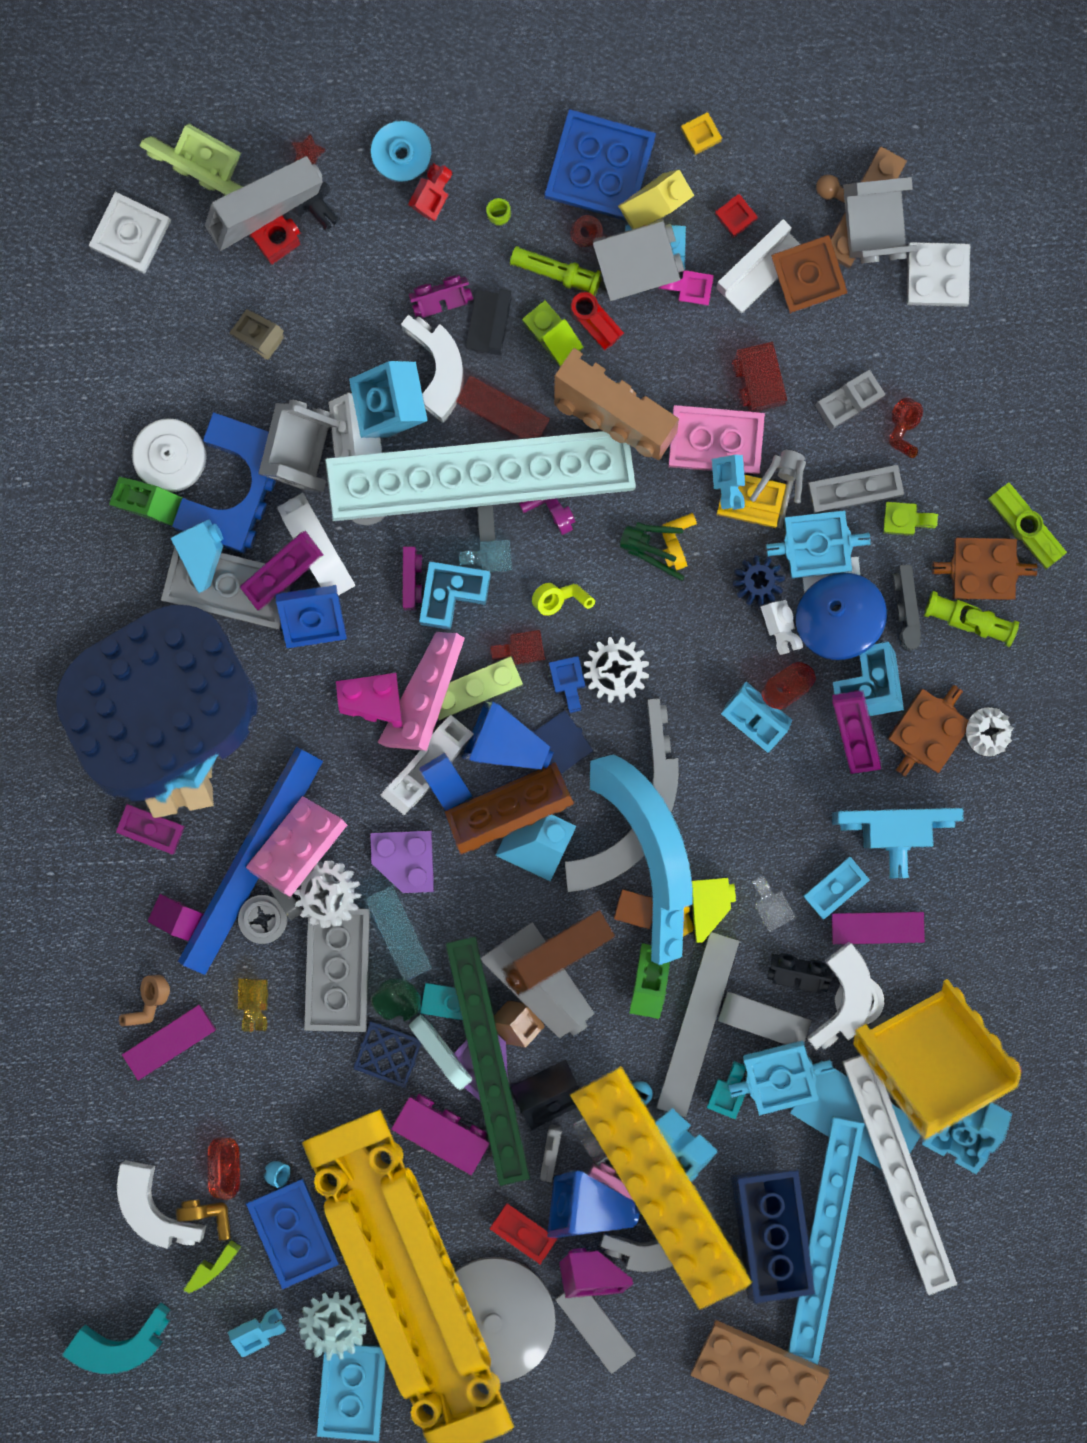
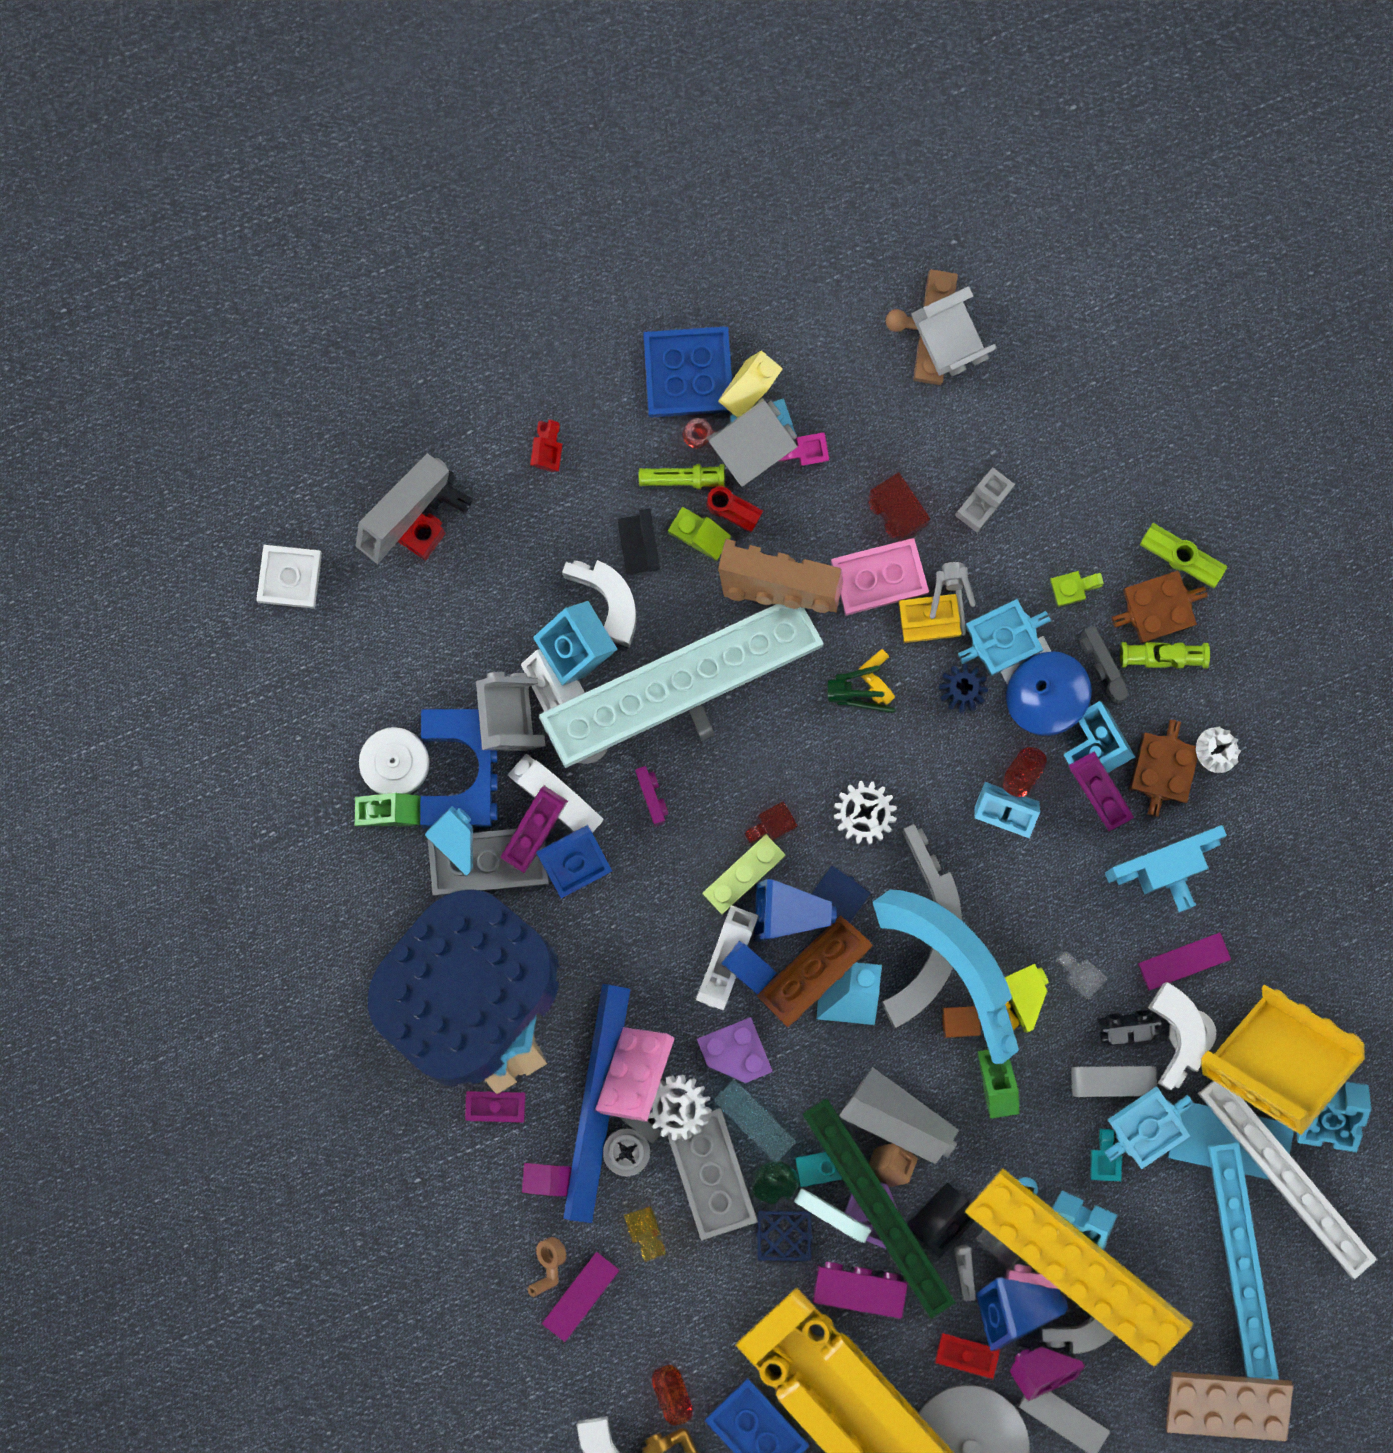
camera: 20 degrees left, 5 degrees down
yellowish green bracket [140,124,242,196] -> none
dark tan slope [229,309,284,360] -> none
medium azure hinge [263,1161,290,1188] -> none
clear red piece [291,134,326,165] -> none
dark pink wing [336,673,403,728] -> none
medium azure dish [371,121,431,181] -> none
bright pink wing [377,632,465,751] -> none
magenta hinge [409,275,473,318] -> none
medium azure brick [419,562,491,630] -> none
clear red plate [456,375,550,439] -> none
clear light blue plate [459,540,512,572] -> none
lime hinge [486,198,511,225] -> none
reddish brown slope [502,910,615,996] -> none
magenta plate [518,498,576,535] -> none
neon yellow plate [532,583,595,616] -> none
blue plate [549,656,585,714] -> none
light grey tile [656,932,740,1117] -> none
yellow plate [681,112,722,155] -> none
medium azure plate [712,455,745,510] -> none
red plate [715,194,758,238] -> none
white panel [716,219,800,313] -> none
dark blue slope [731,1169,815,1304] -> none
white plate [761,600,803,655] -> none
dark orange plate [771,235,848,313] -> none
medium azure plate [803,857,870,920] -> none
light grey plate [808,465,904,514] -> none
clear red plate [889,397,923,458] -> none
white plate [907,243,970,306] -> none

